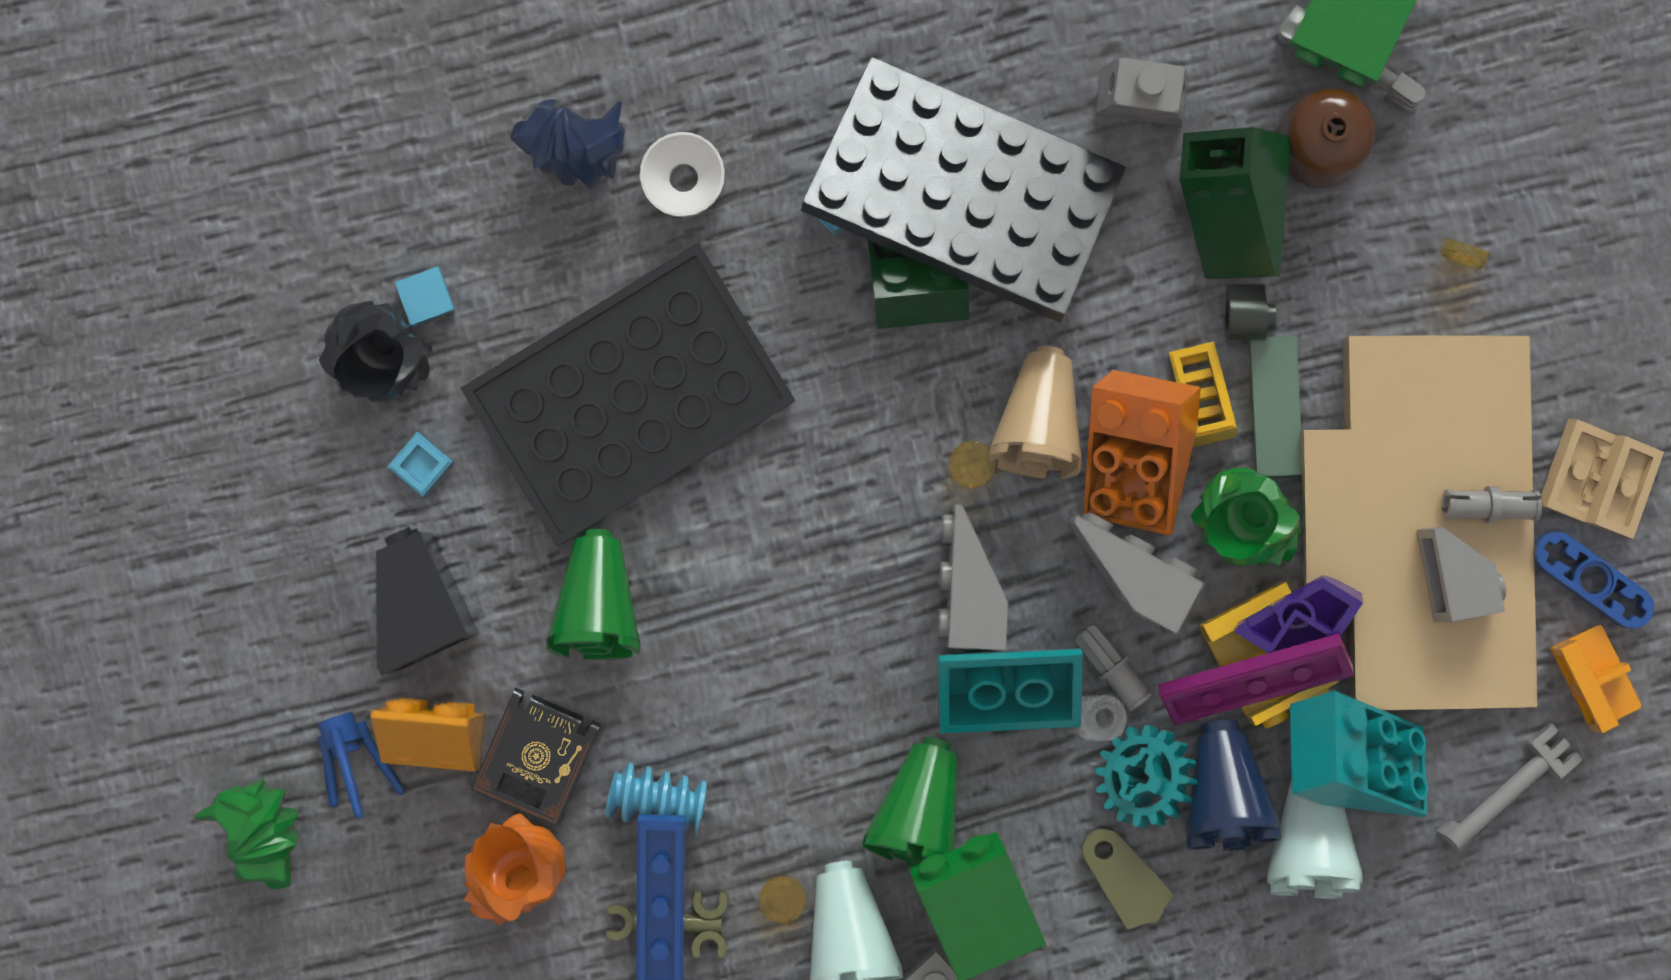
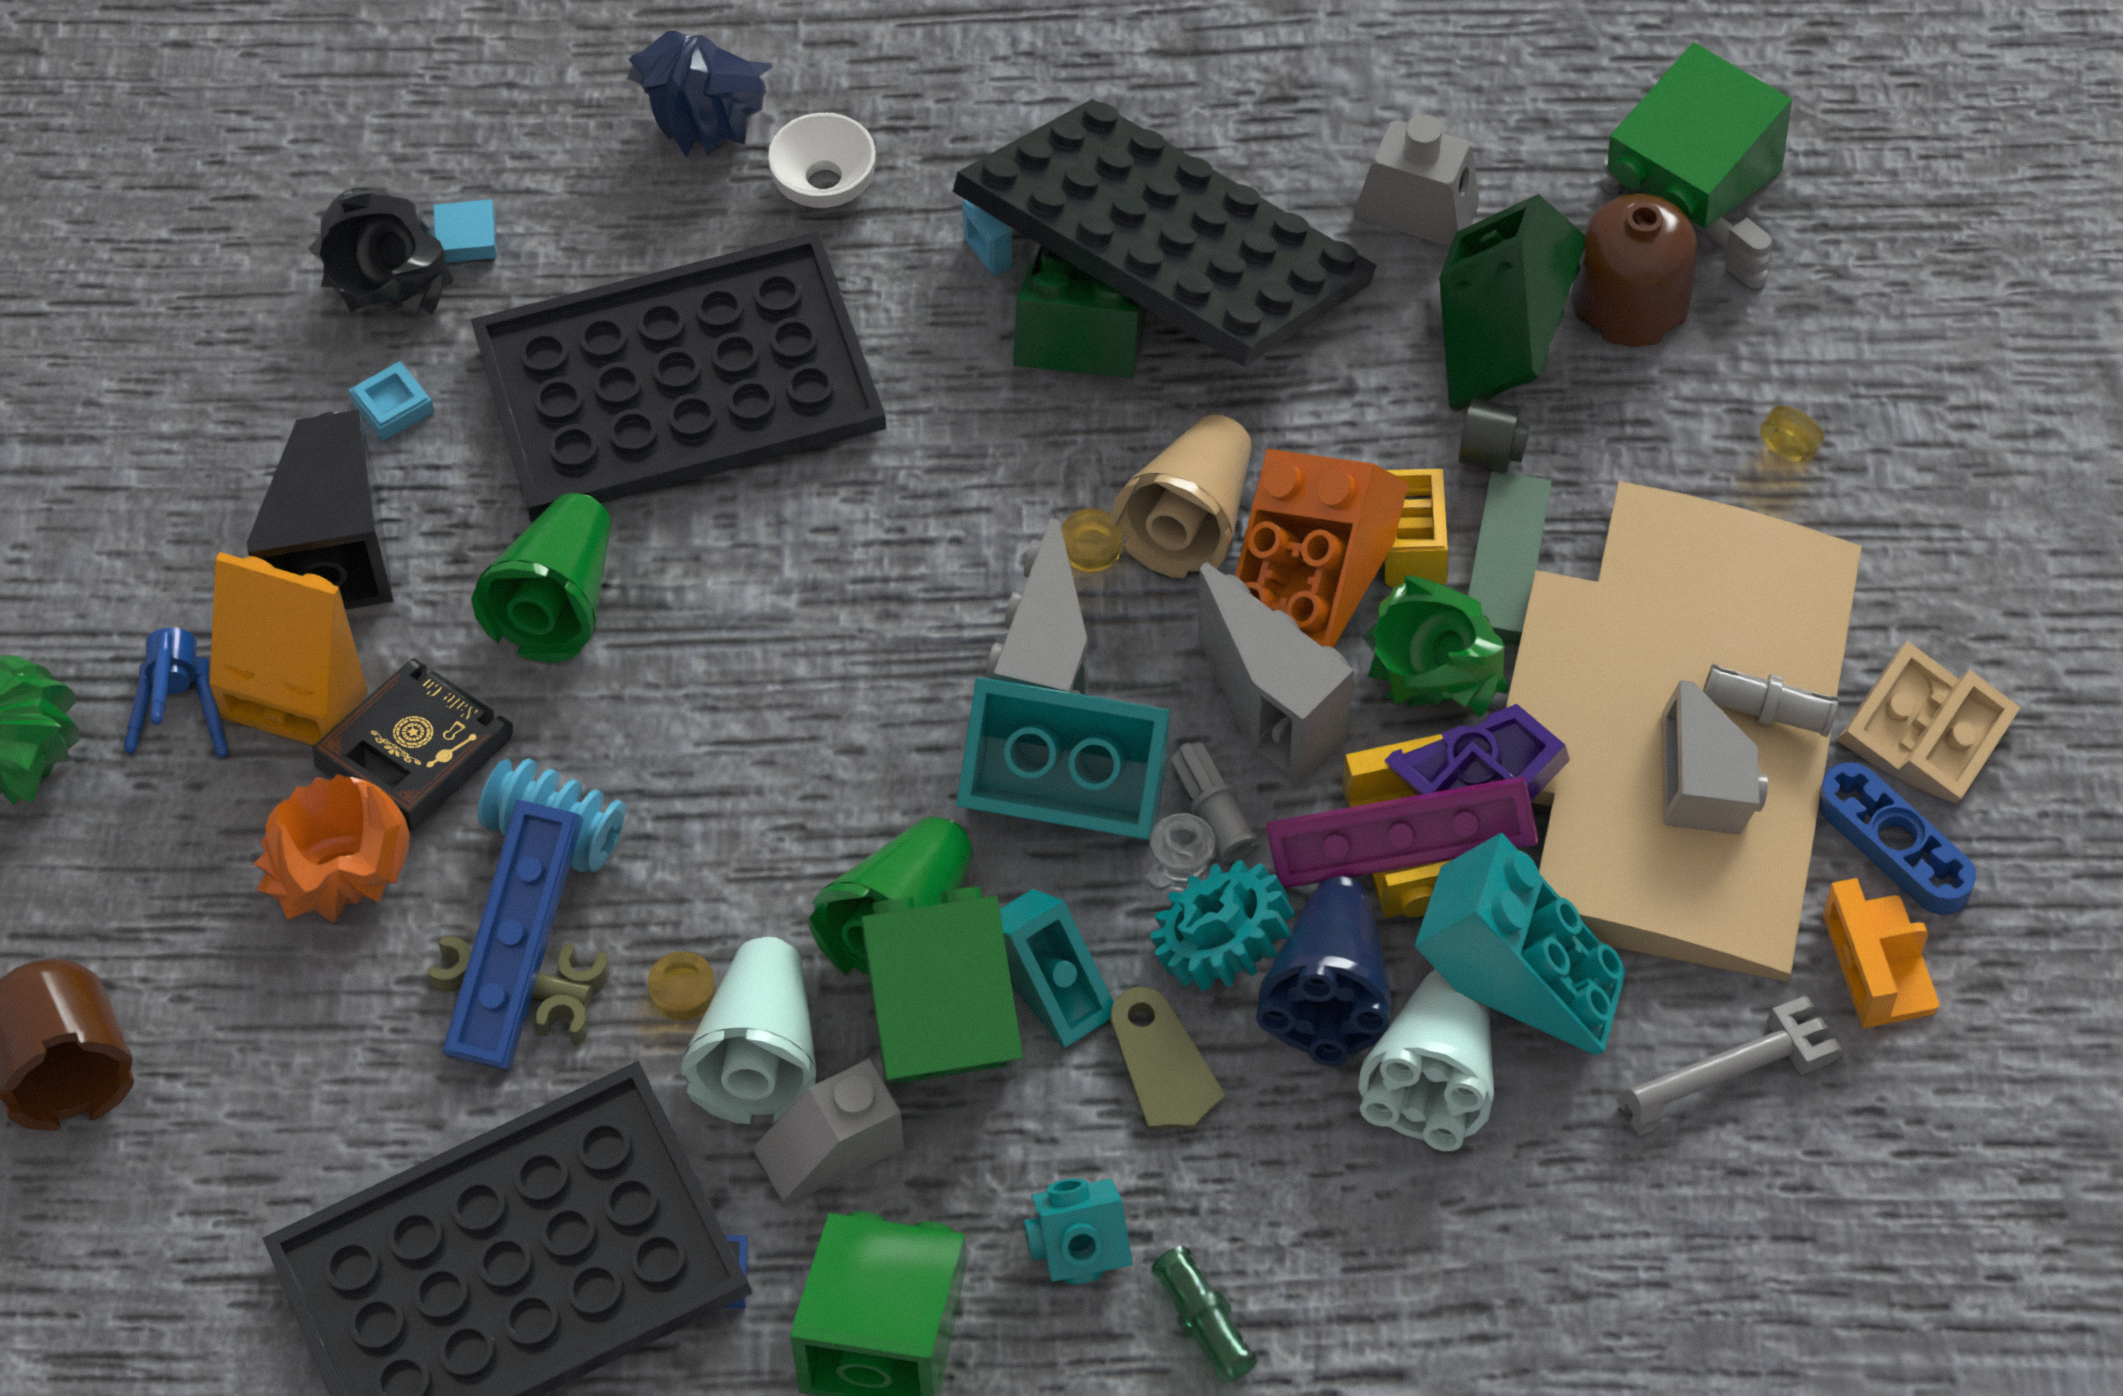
camera: 10 degrees right, 30 degrees down
none -> teal slope [1000,889,1114,1048]

